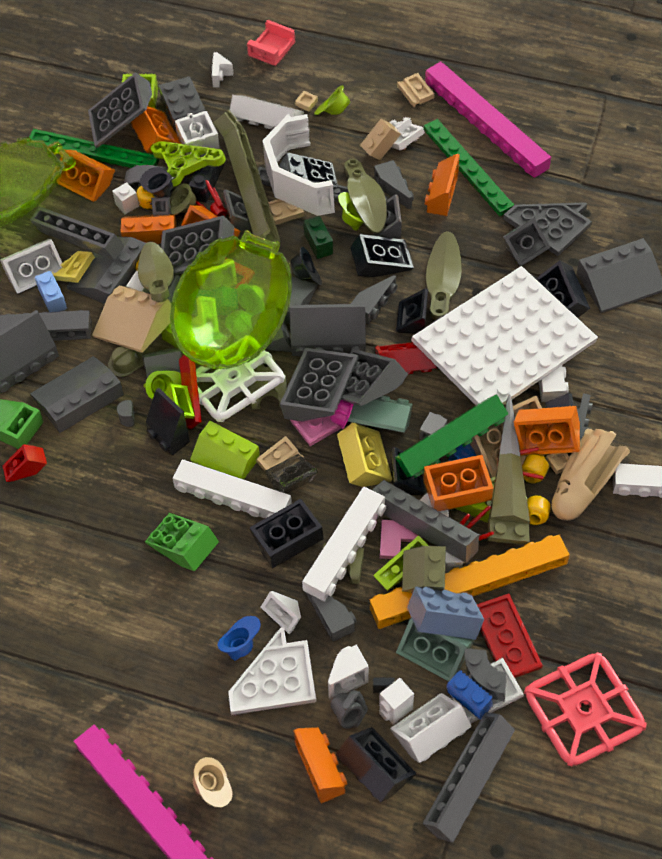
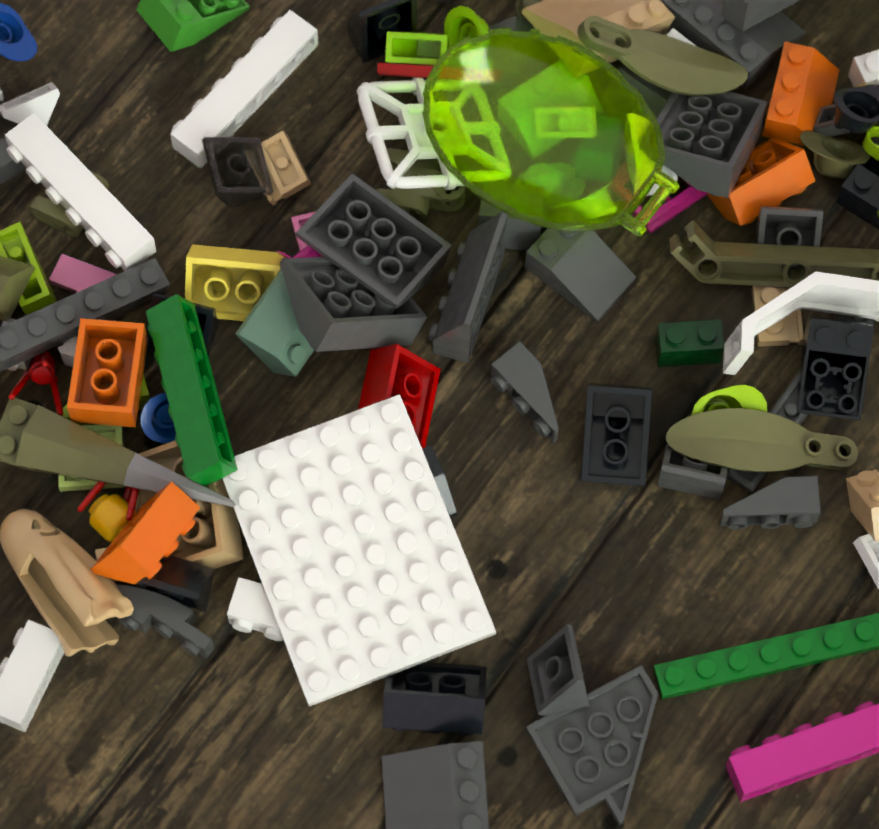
camera: 105 degrees right, 10 degrees up
lime slope [190,421,260,480] -> none
red plant [195,180,227,217] -> none
black slope [249,499,324,569] -> none
black piece [290,247,322,285] -> none
black slope [396,288,428,334] -> none
light grey brick [419,412,447,440] -> none
orange slope [425,154,460,216] -> none
olive plant [426,231,462,320] -> none
yellow head [527,495,551,525] -> none

